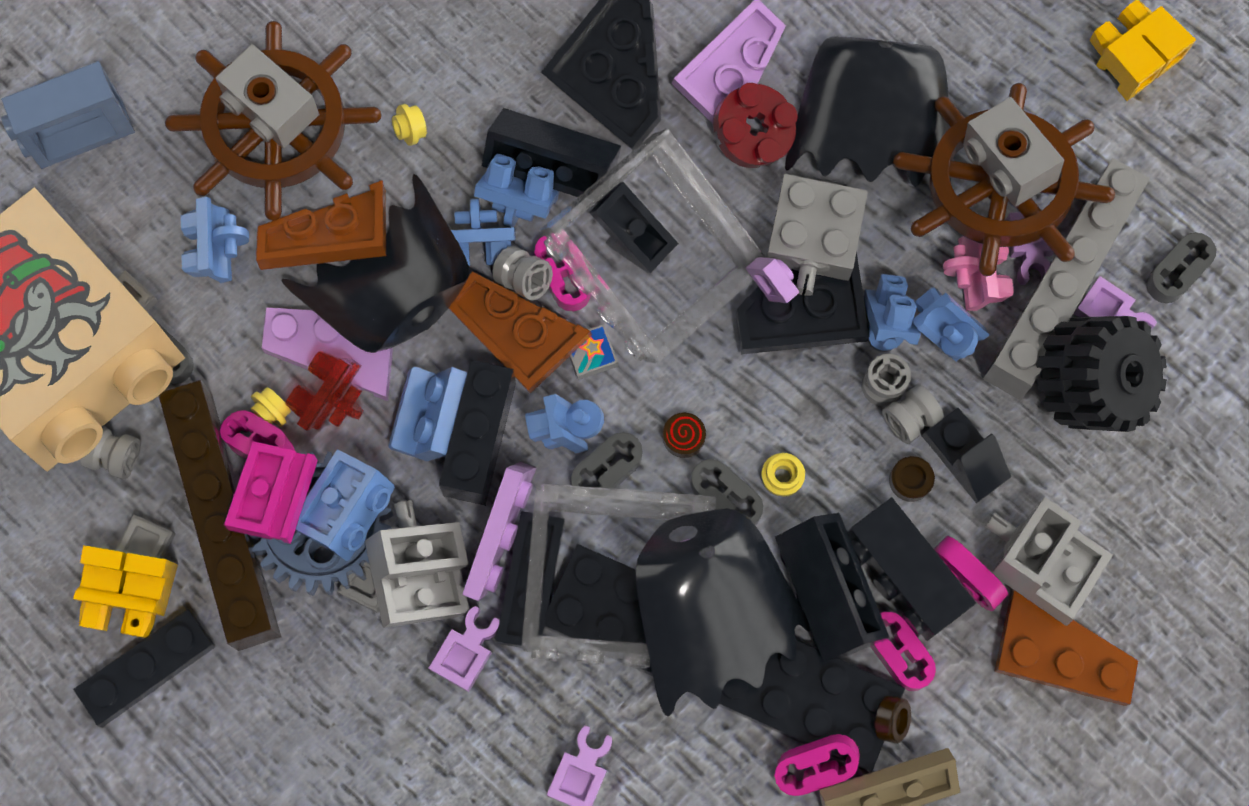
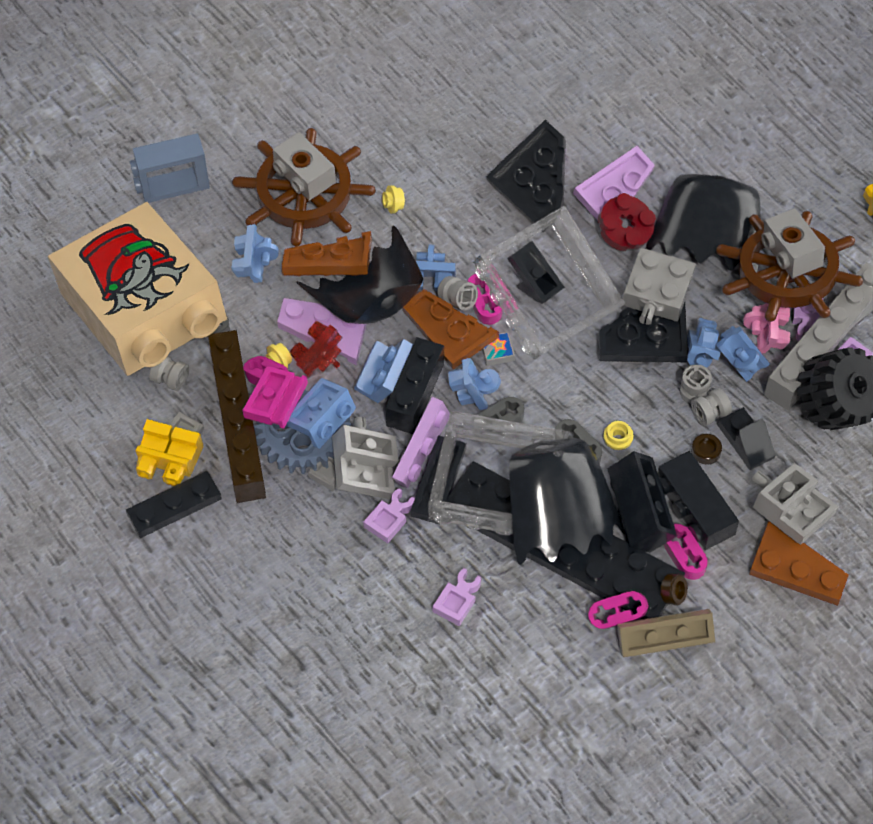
camera: 10 degrees right, 15 degrees down
medium blue hips [474,154,559,228] -> none
black brick [481,108,621,203] -> none
dark brown tile [662,412,706,458] -> none
lavender plate [745,257,799,303] -> none
dark pink beam [934,536,1008,611] -> none

